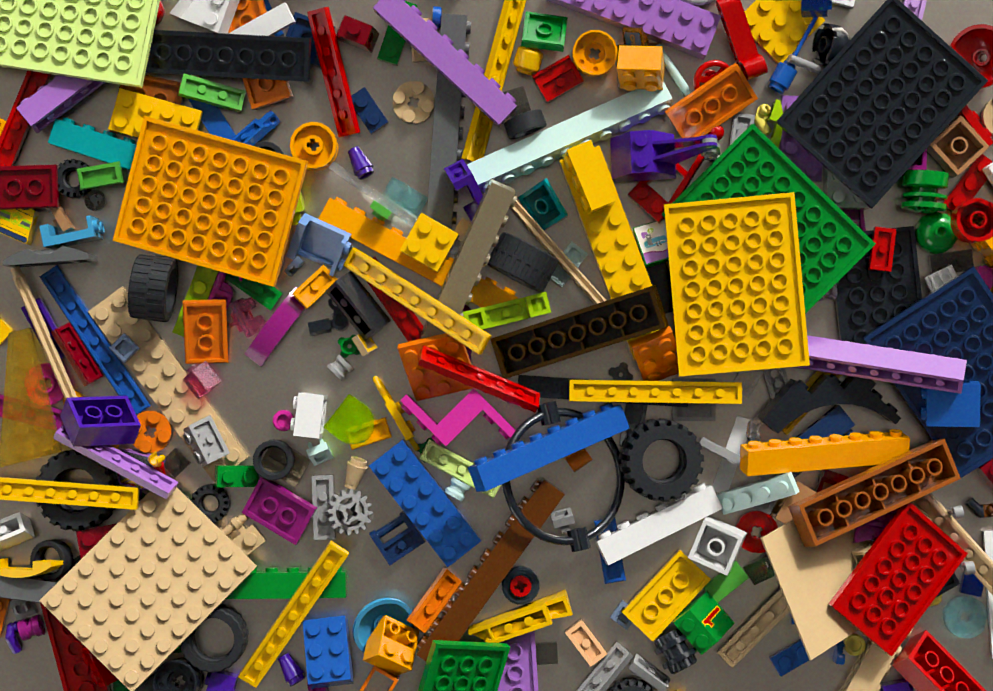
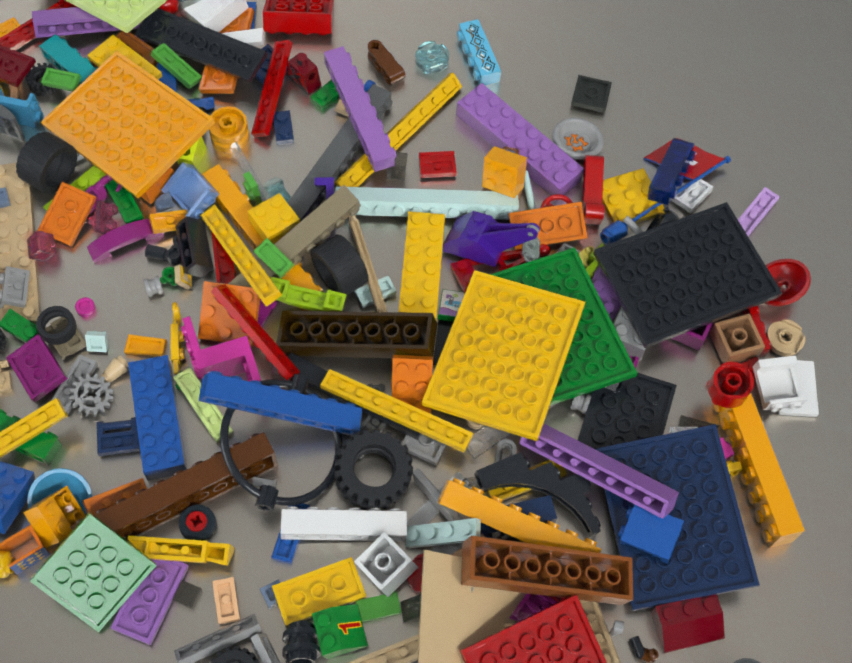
camera: 25 degrees right, 25 degrees down
clear smoke tile [84,190,107,211] -> none
white brick [290,392,328,439] -> none
clear neon green tile [323,394,374,444] -> none
dark purple cone [348,146,374,180] -> none
tan plate [393,81,435,124] -> none
light aqua wheel [444,477,471,502] -> none
black tyre [504,109,547,140] -> none
yellow head [513,46,544,75] -> none
teal slope [518,178,568,231] -> none
green tile [521,11,568,52] -> none
yellow brick [563,140,616,214] -> none
orange piece [565,448,593,473] -> none
light orange wheel [572,30,617,77] -> none
red plate [868,226,896,272] -> none
green wheel [901,170,949,213] -> none
green cylinder [915,212,957,255] -> none
none -> bright green tile [253,238,295,279]

